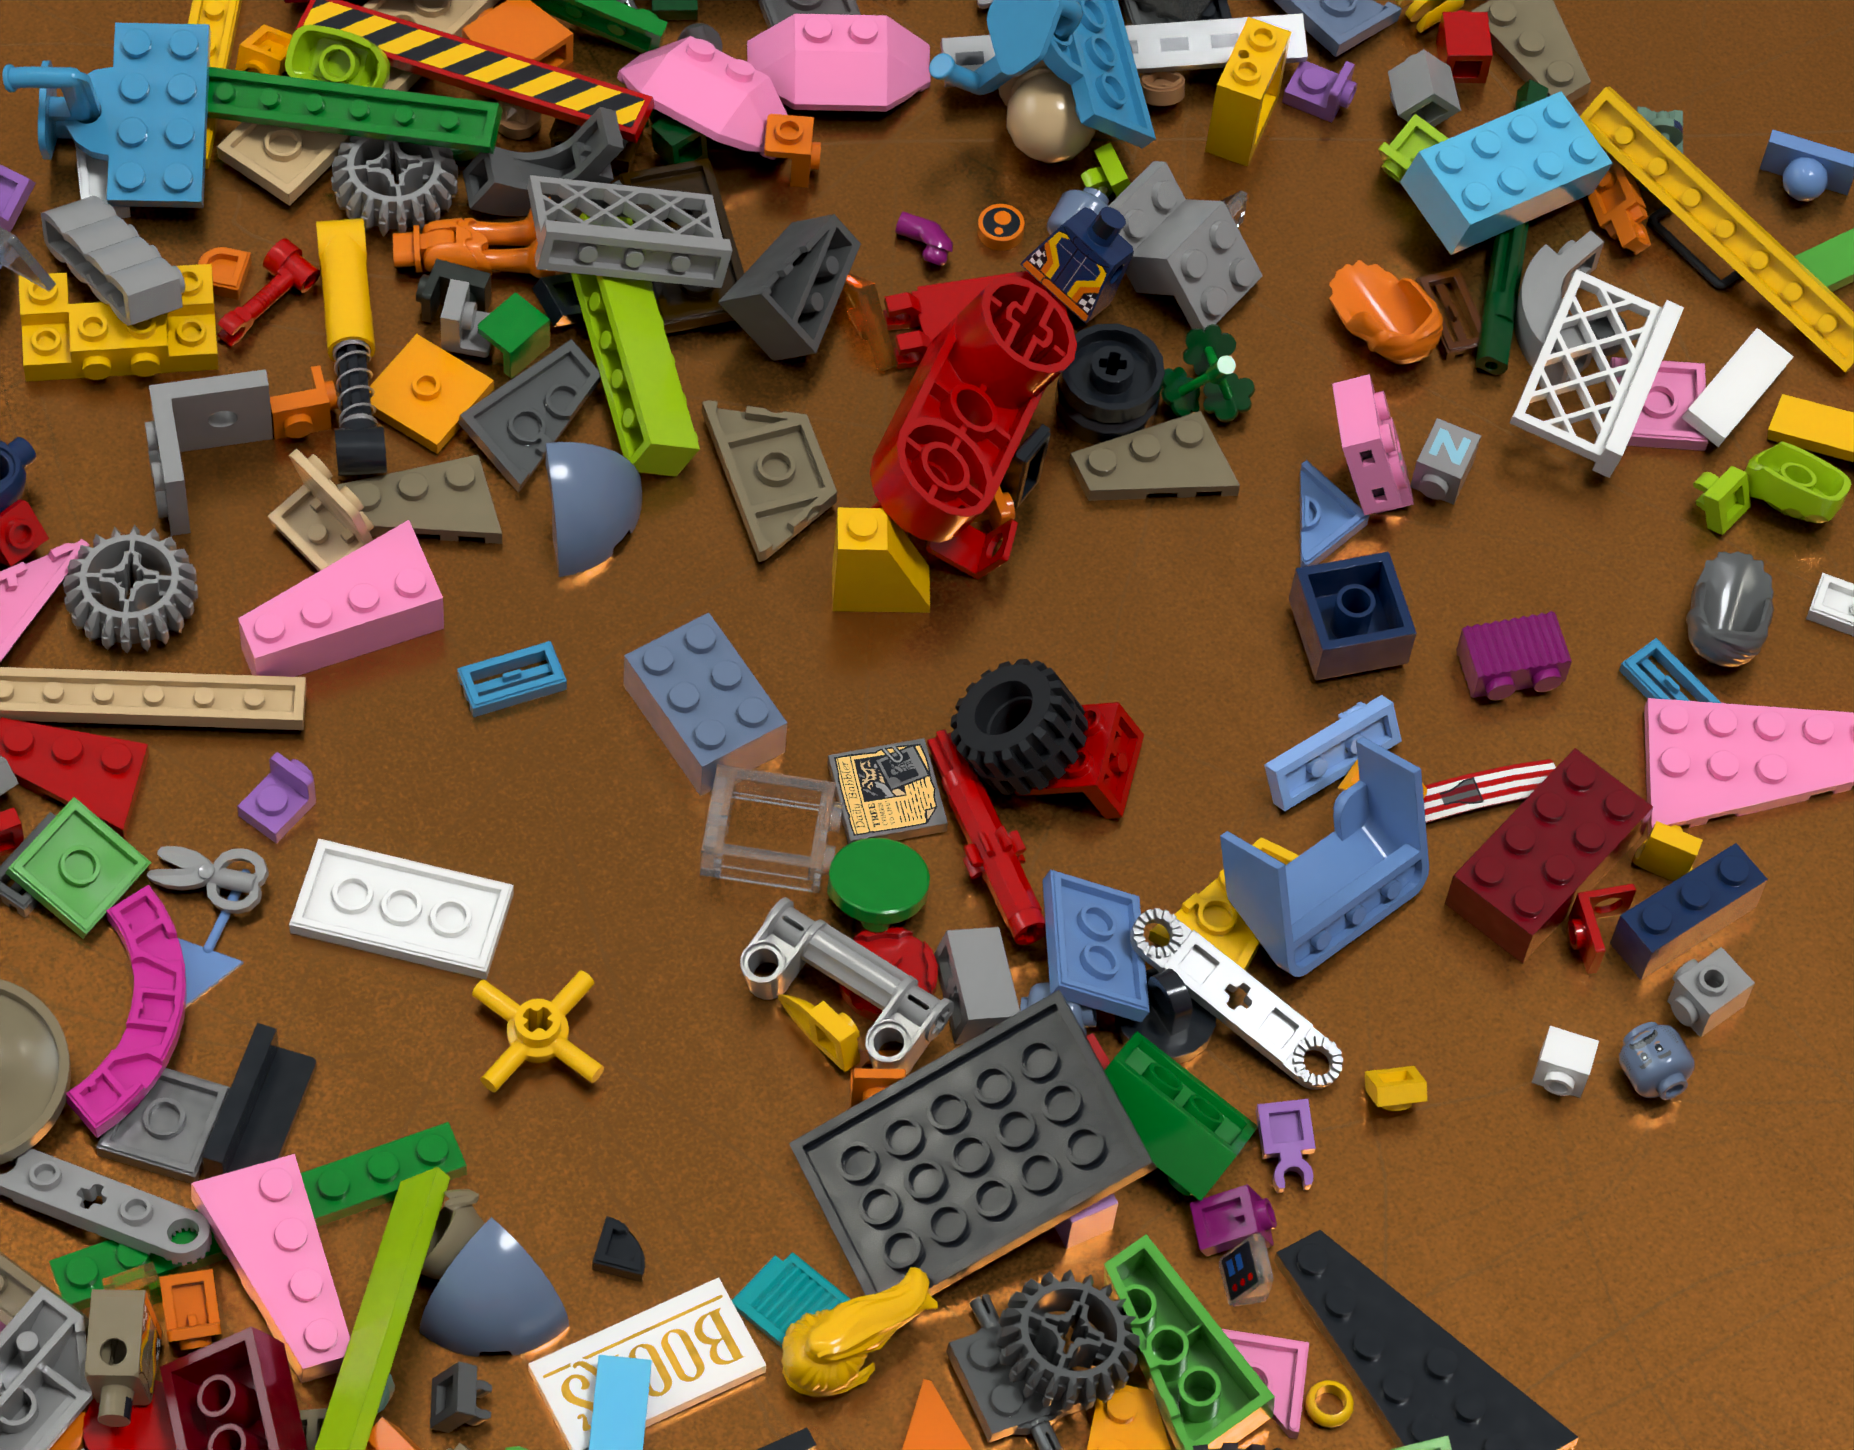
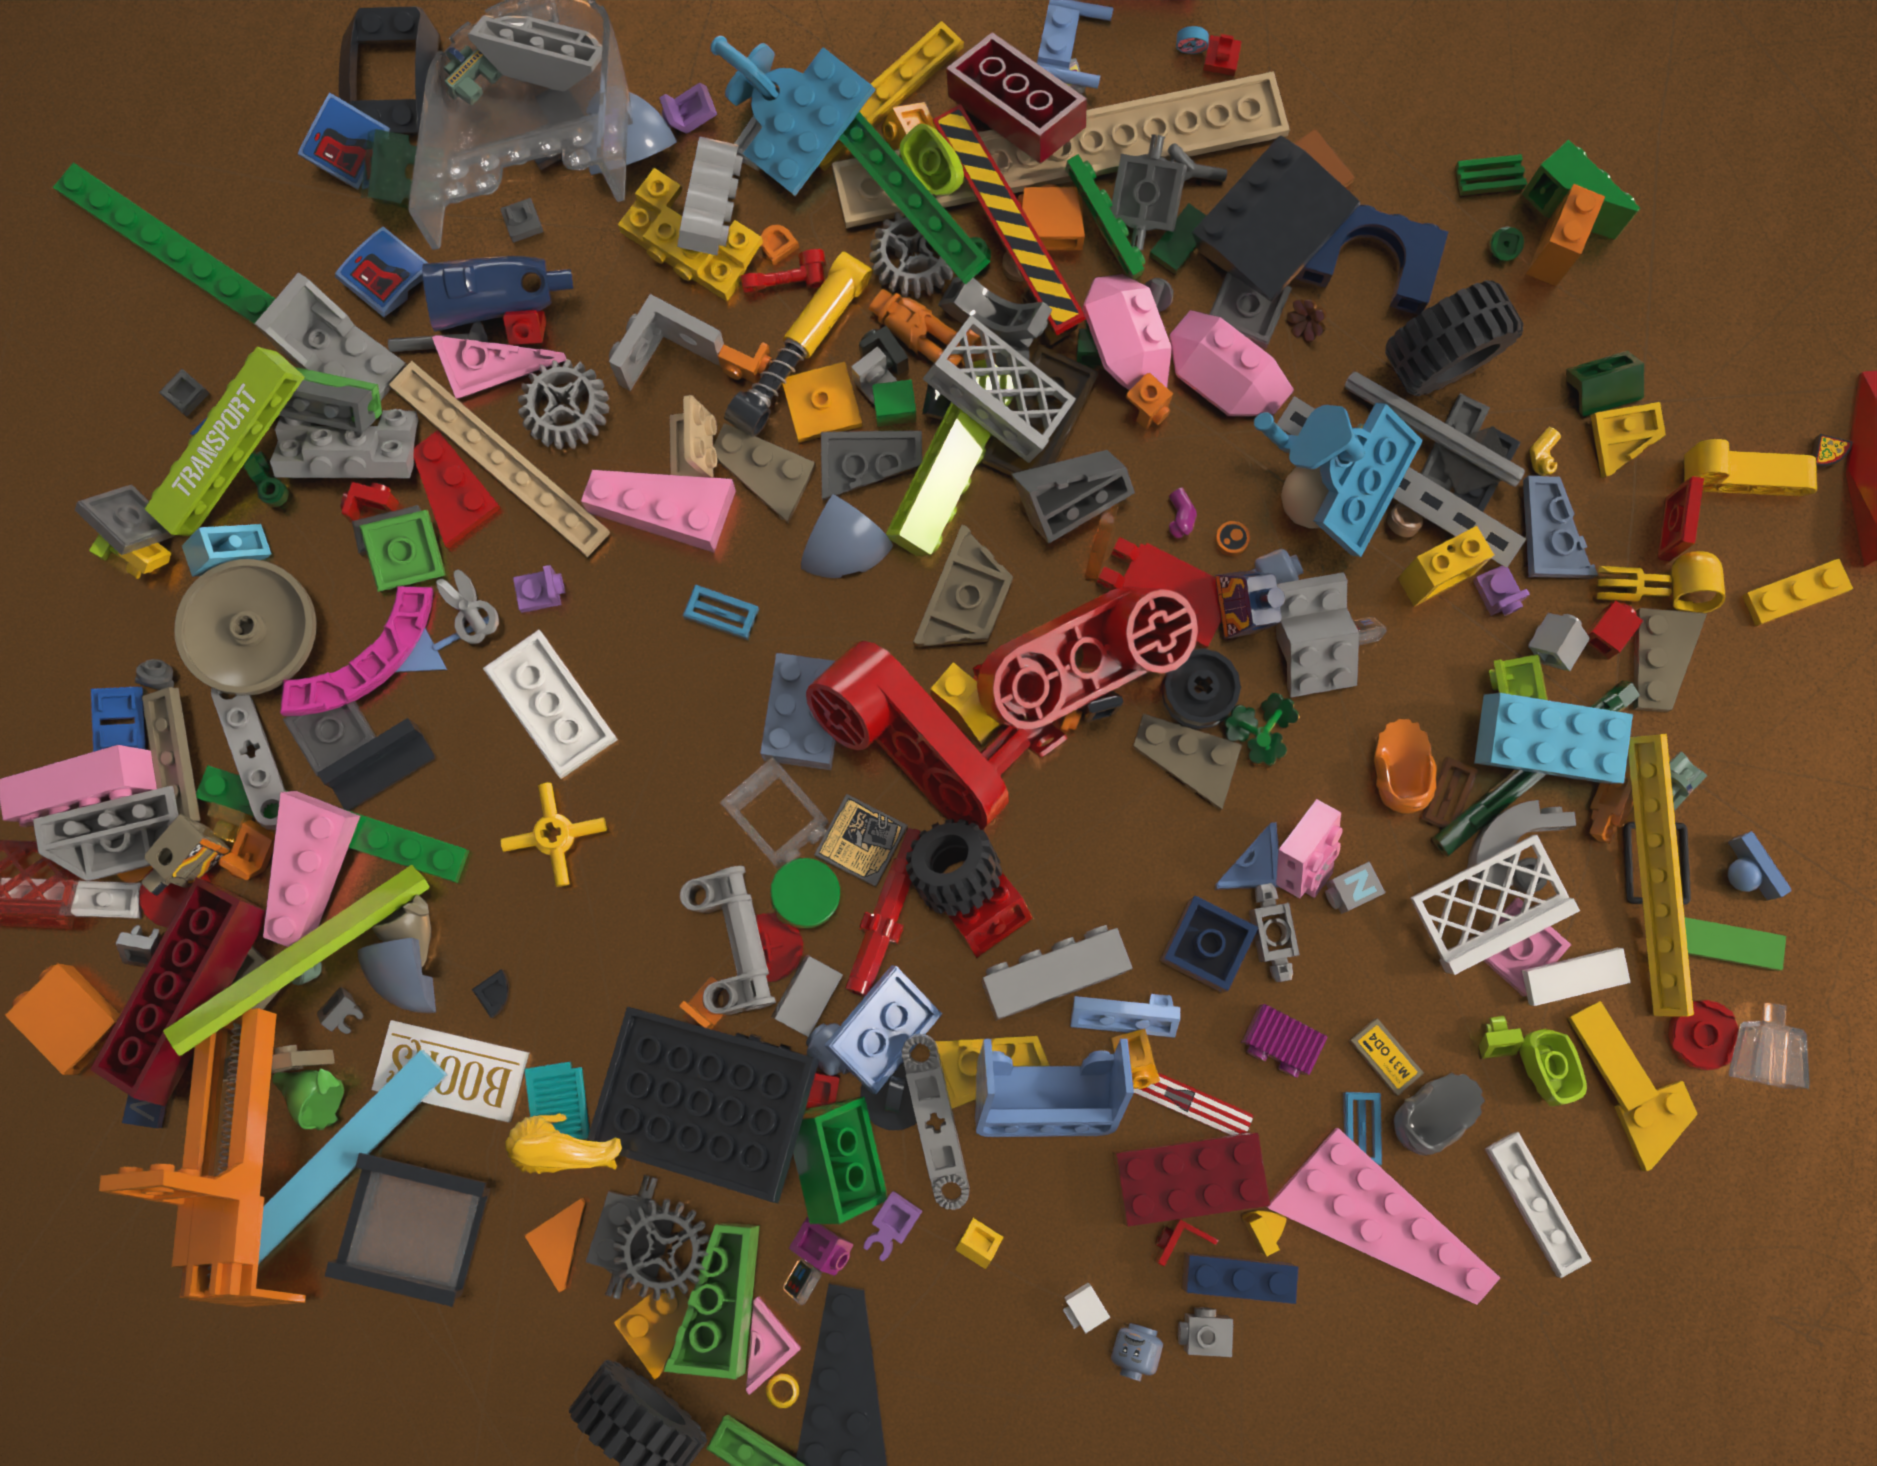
camera: 45 degrees right, 20 degrees up
yellow plate [778,994,860,1072] -> none
lime tile [1080,142,1131,198] -> none
none -> red beam [805,641,1031,830]
none -> light grey brick [981,925,1132,1021]
none -> light grey piece [1249,883,1300,982]
none -> tile [1349,1018,1424,1096]

